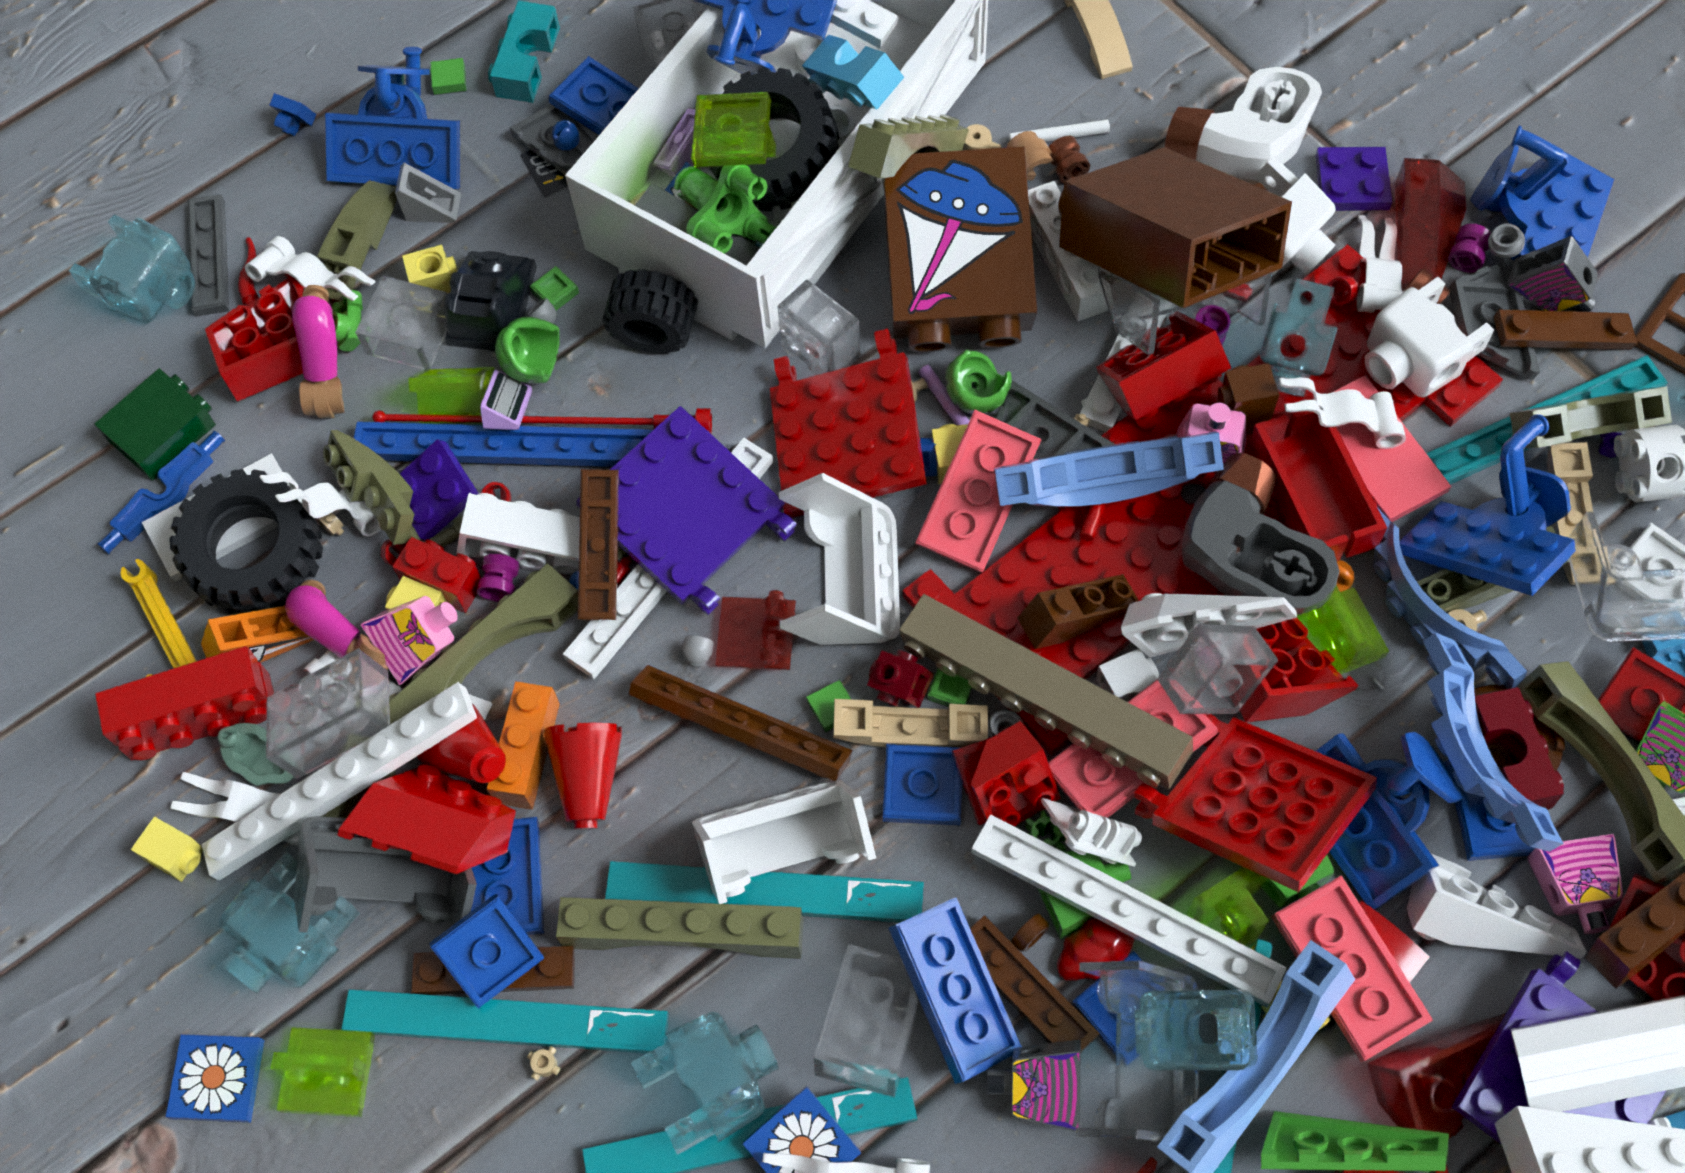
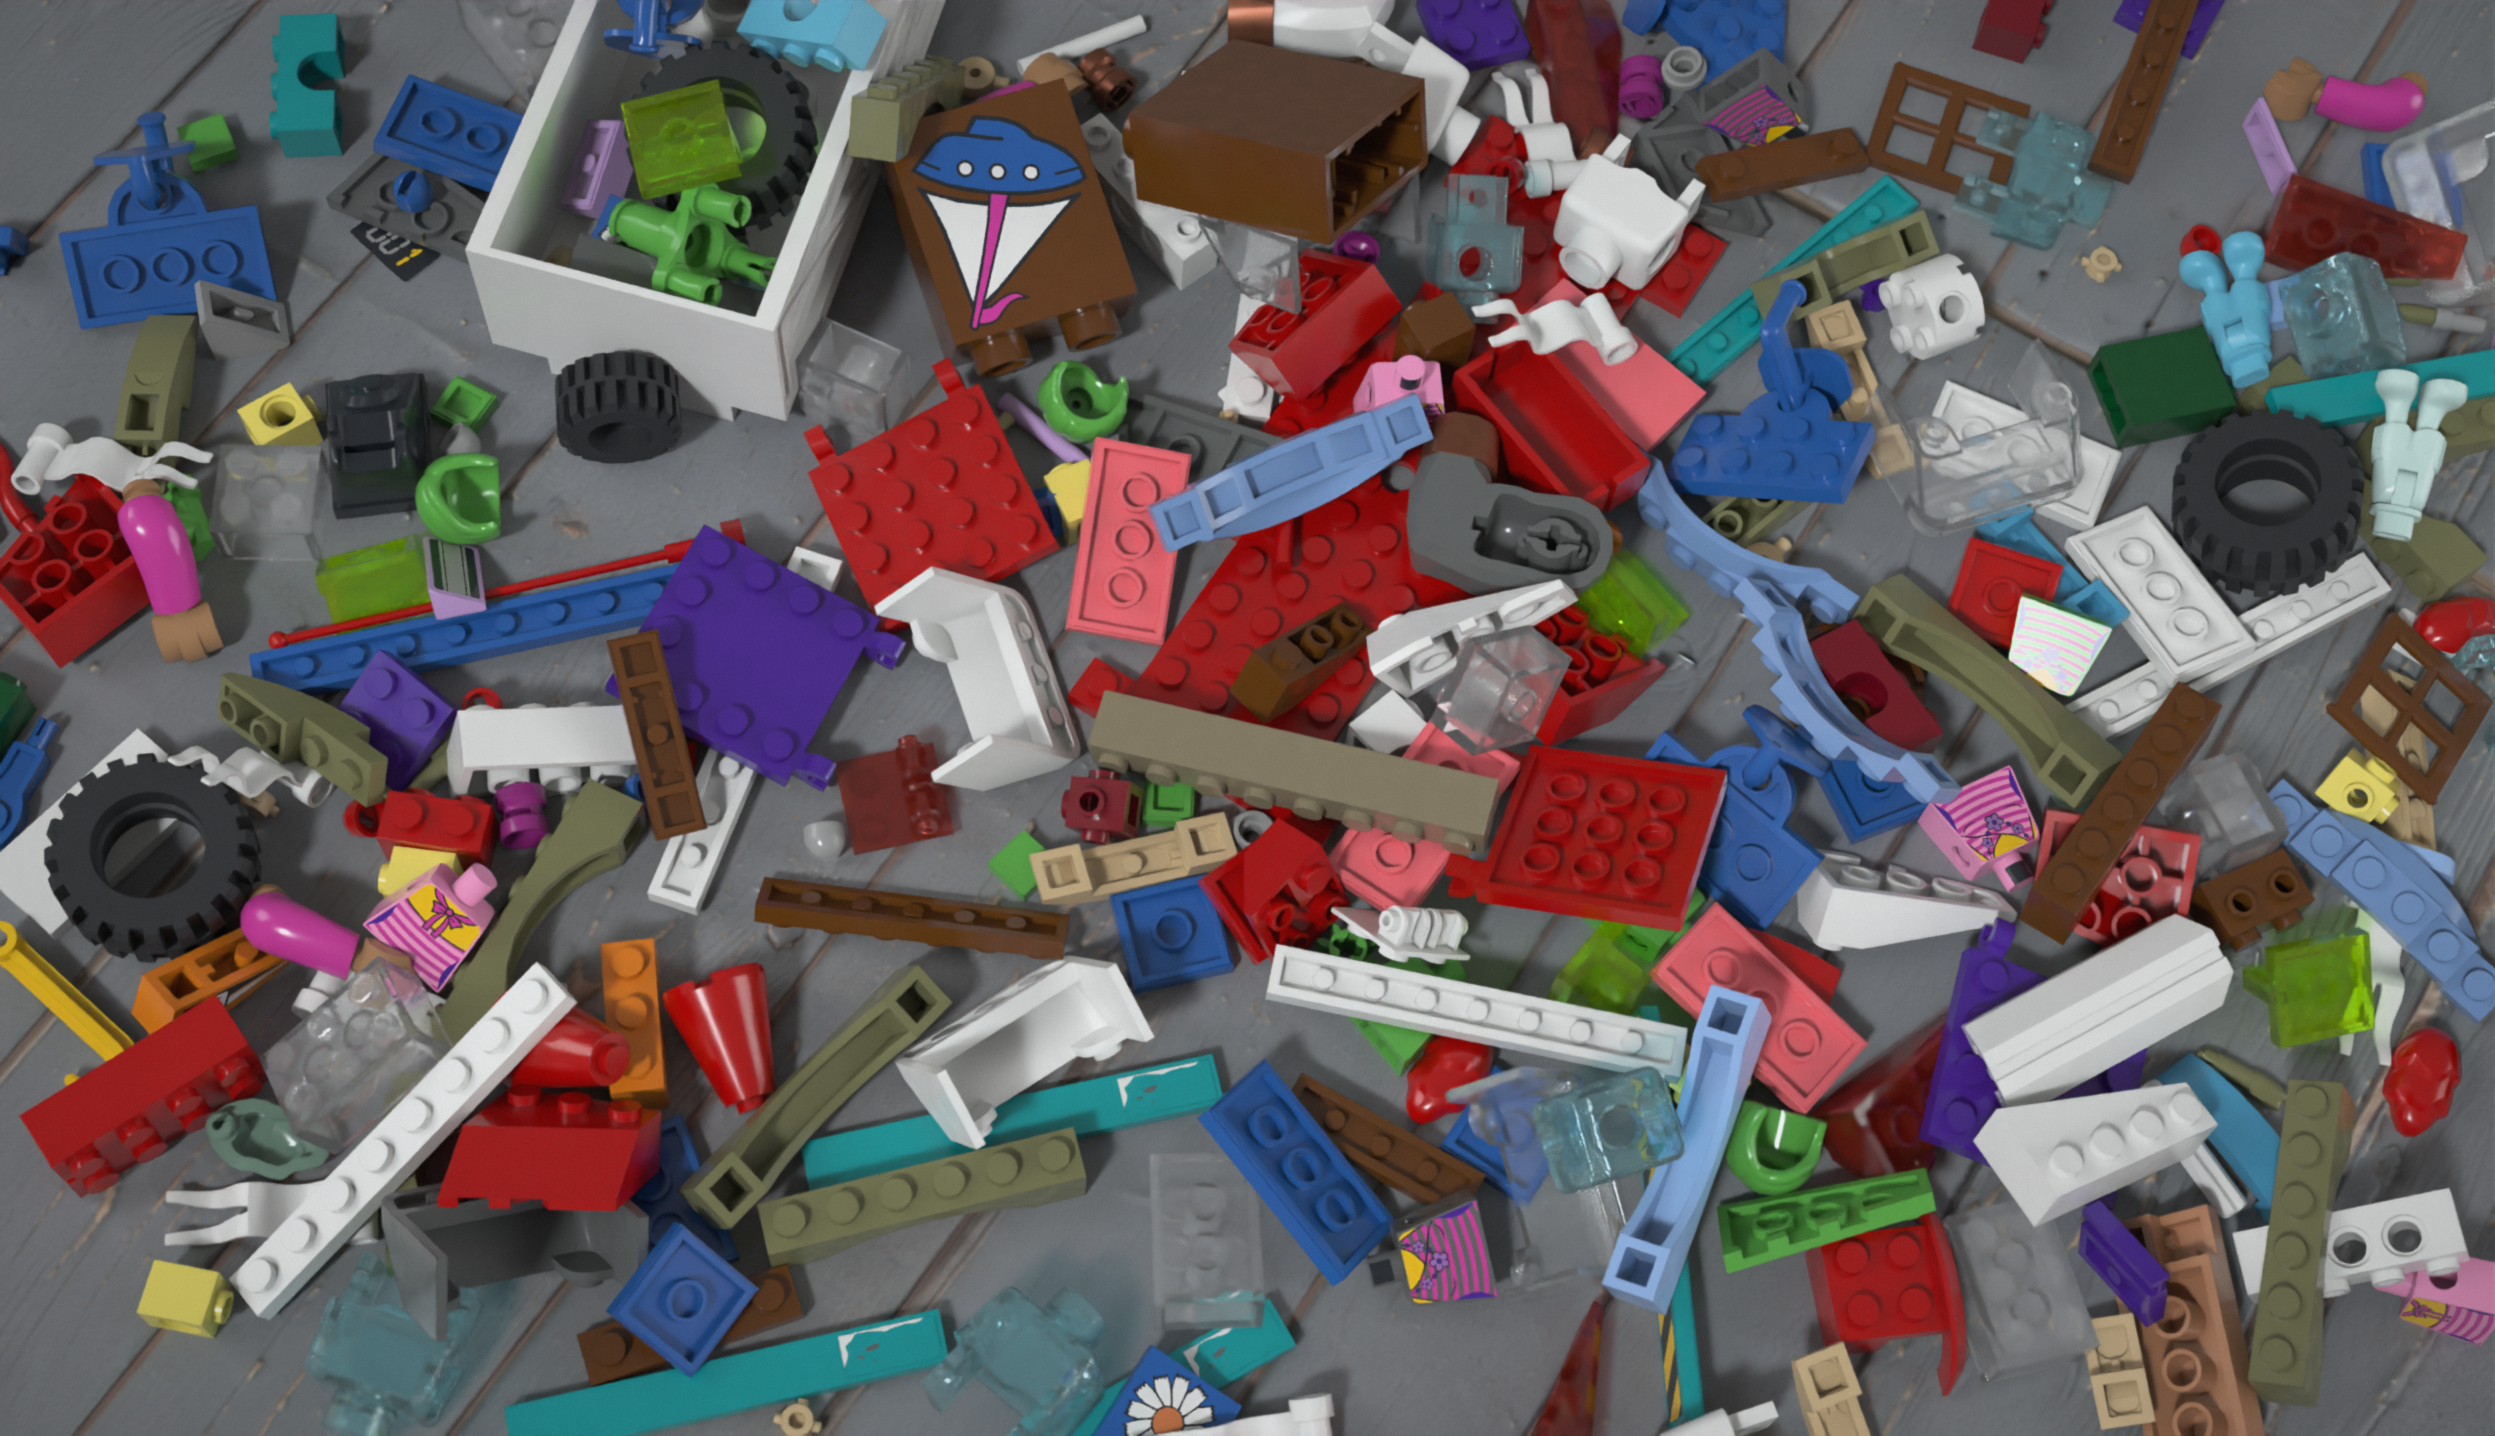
camera: 30 degrees left, 0 degrees up
reddish brown tile [1011,913,1049,952] -> none
none -> olive arch [676,964,952,1229]
none -> bright green piece [1724,1100,1827,1196]

